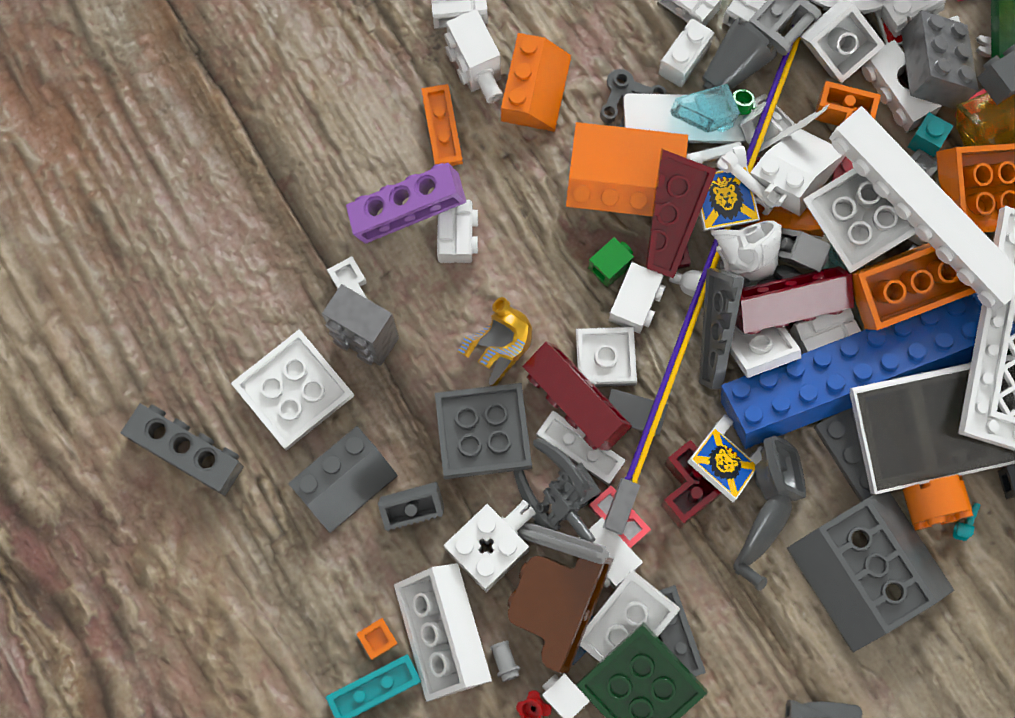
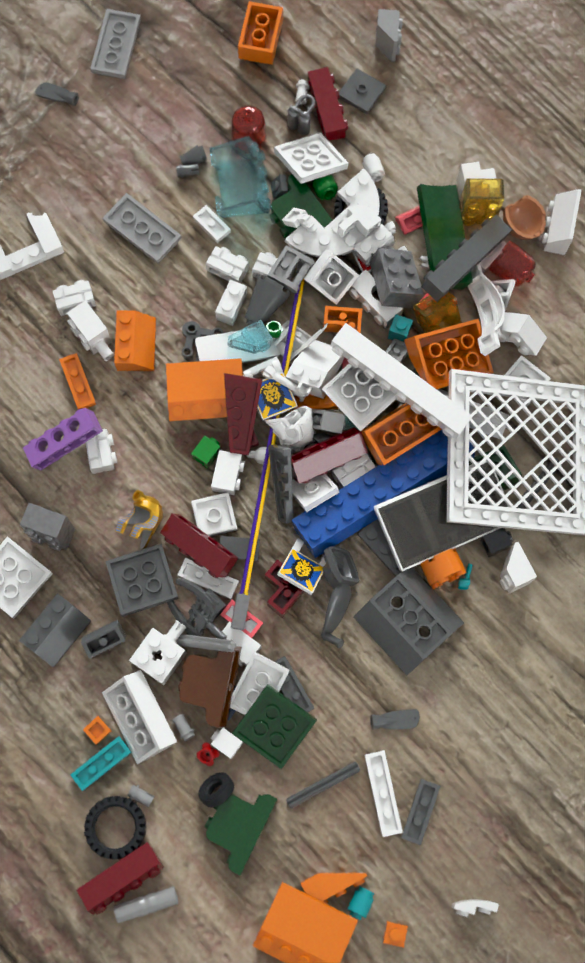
camera: 15 degrees left, 0 degrees up
white plate [327,256,367,299] -> none

